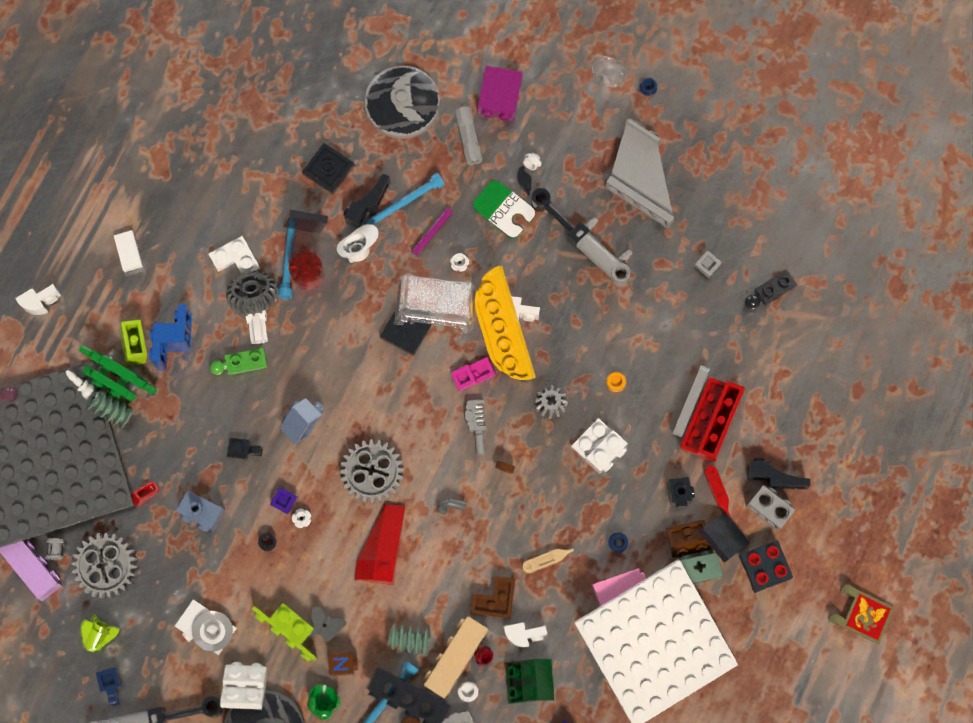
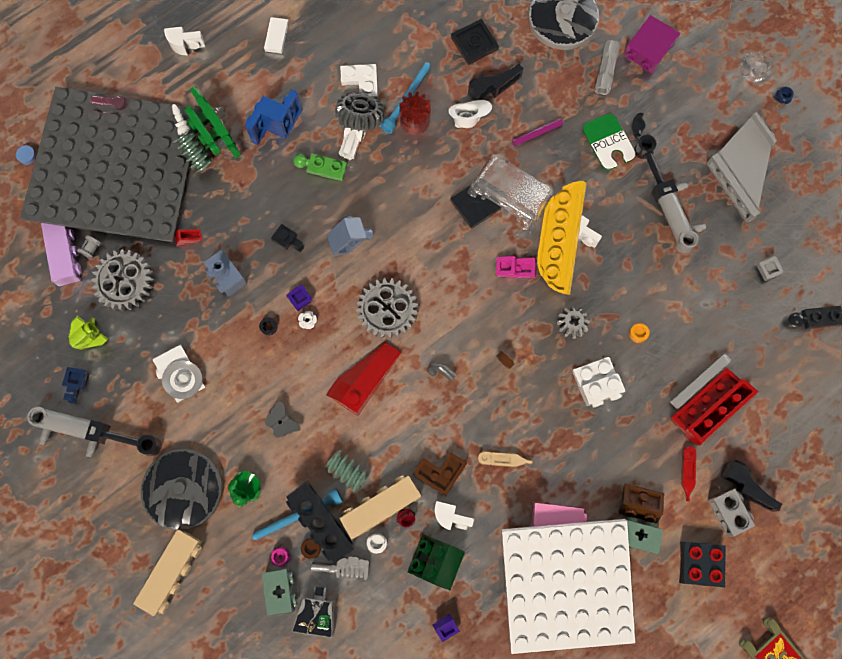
camera: 25 degrees right, 0 degrees up
lime brick [119,320,147,366] -> none
white plate [220,662,267,709] -> none
lime bracket [252,603,317,662] -> none
black tile [283,209,328,234] -> none
reddish brown brick [328,653,358,676] -> none
dark azure piece [363,173,445,226] -> none
white plate [450,253,469,272] -> none
light grey piece [464,400,487,455] -> none
white plate [523,153,541,170] -> none
dark blue plate [608,532,628,553] -> none
black brick [667,477,695,508] -> none
black tile [699,512,750,563] -> none

